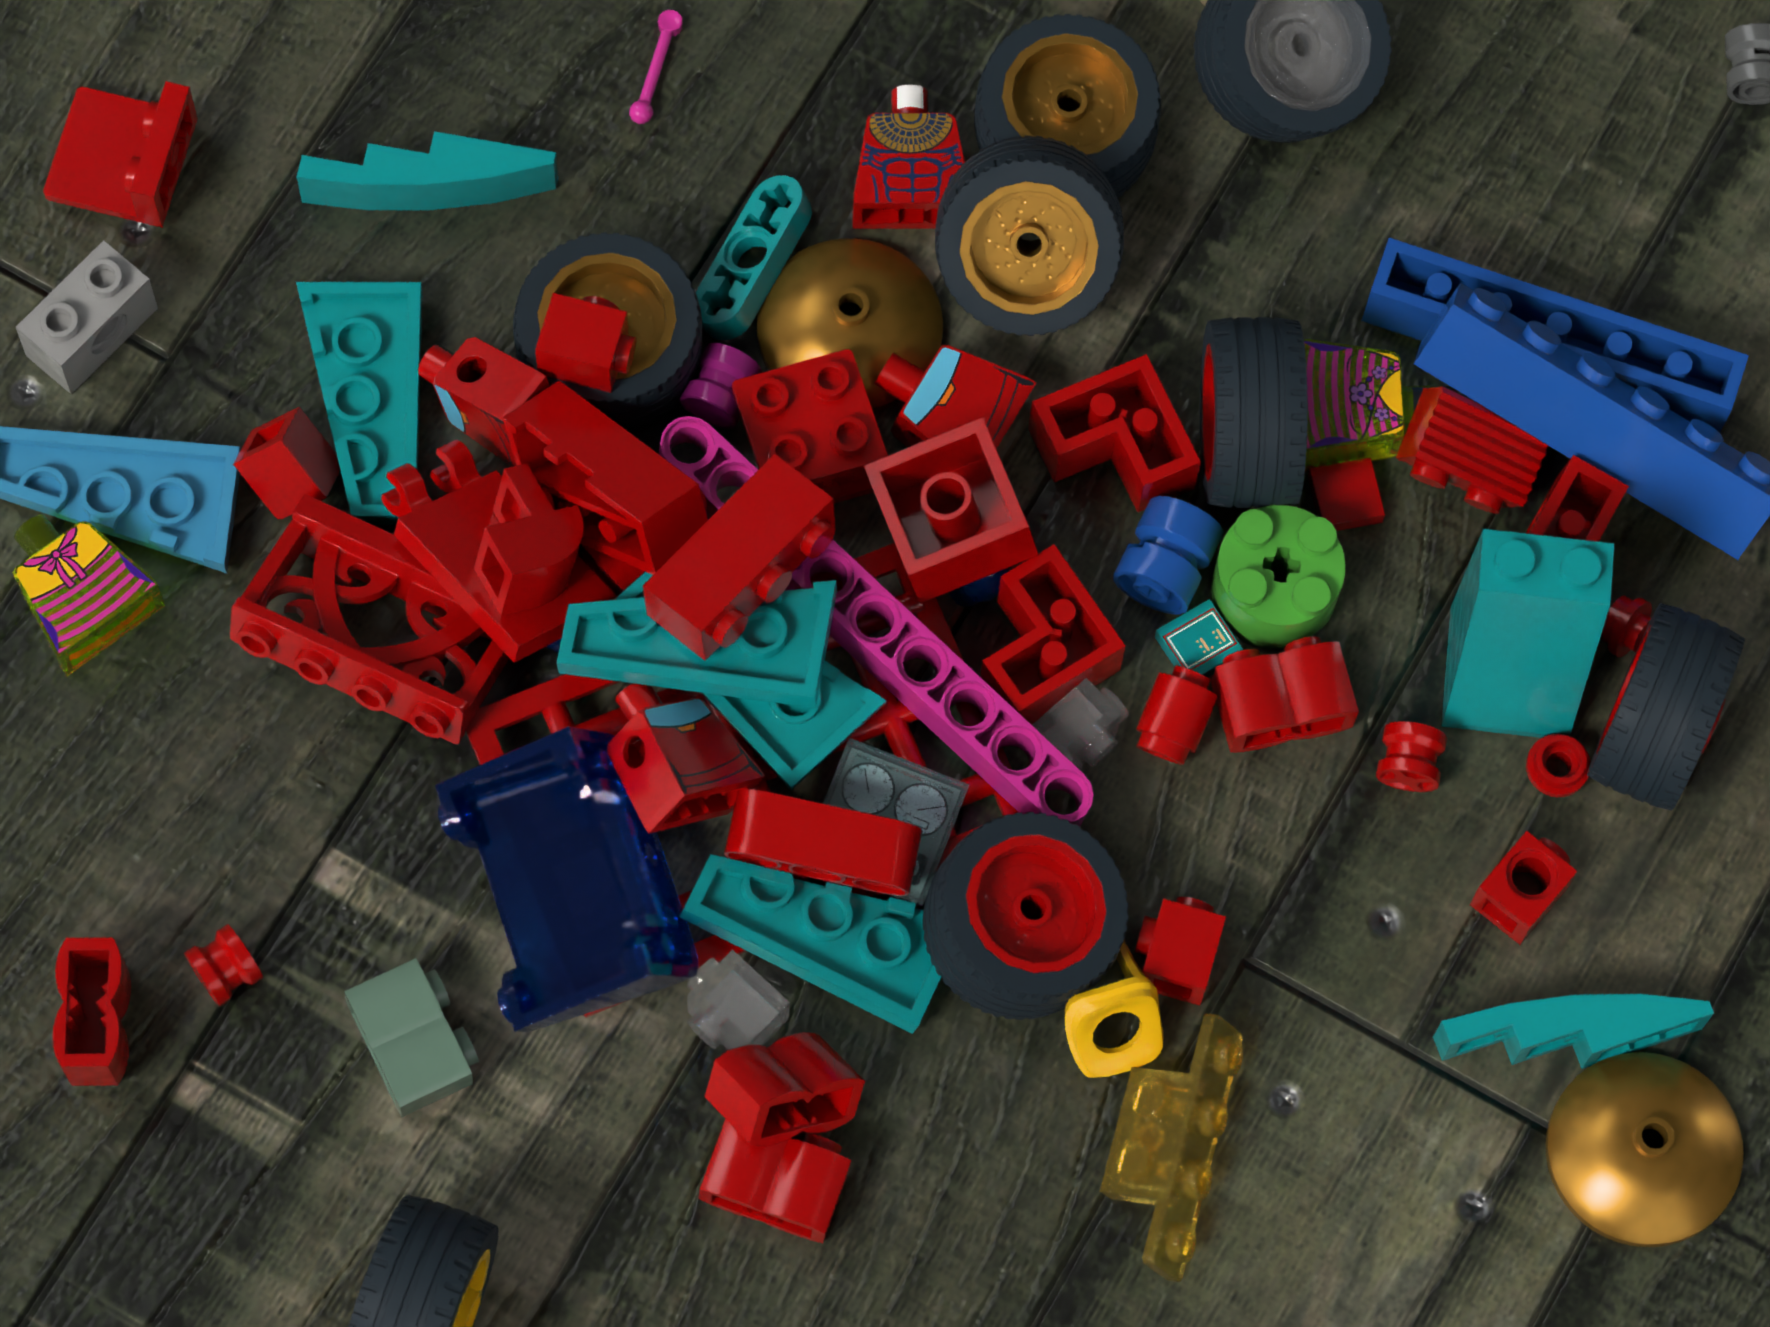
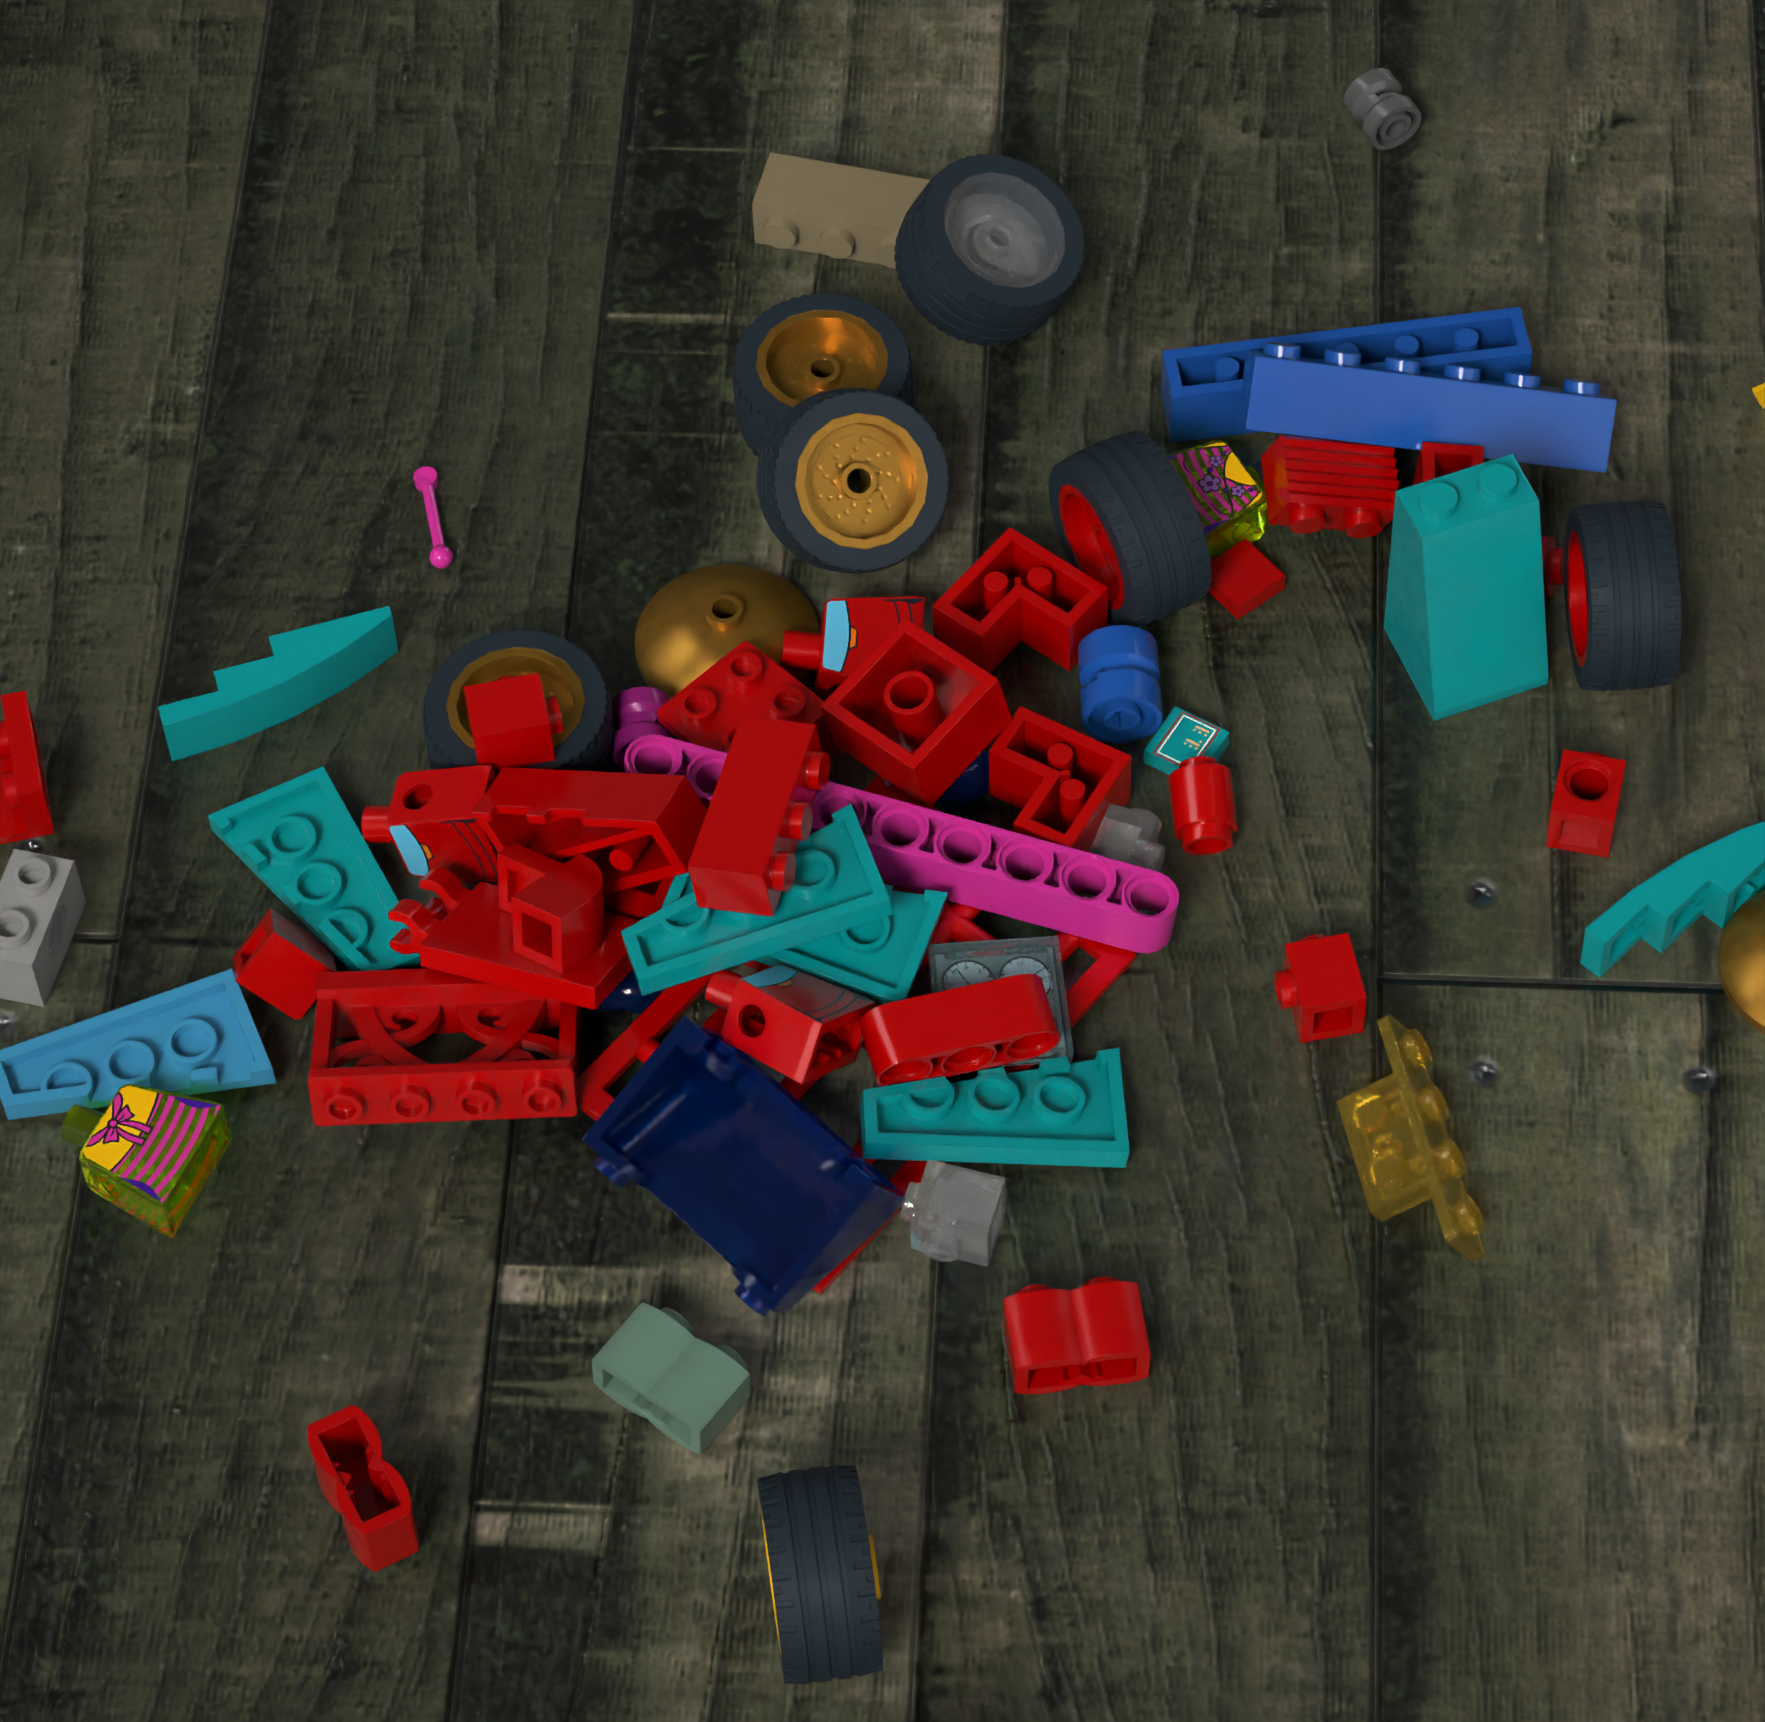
camera: 20 degrees left, 15 degrees down
red wheel [184,924,264,1007] -> none
teal beam [695,175,812,340] -> none
red brick [705,1032,865,1147] -> none
torso [852,85,965,229] -> none
wheel [923,812,1129,1020] -> none
yellow piece [1065,940,1163,1078] -> none
bright green brick [1211,505,1346,650] -> none
red brick [1211,636,1359,753] -> none
red wheel [1376,721,1447,792] -> none
red plate [1526,734,1591,797] -> none

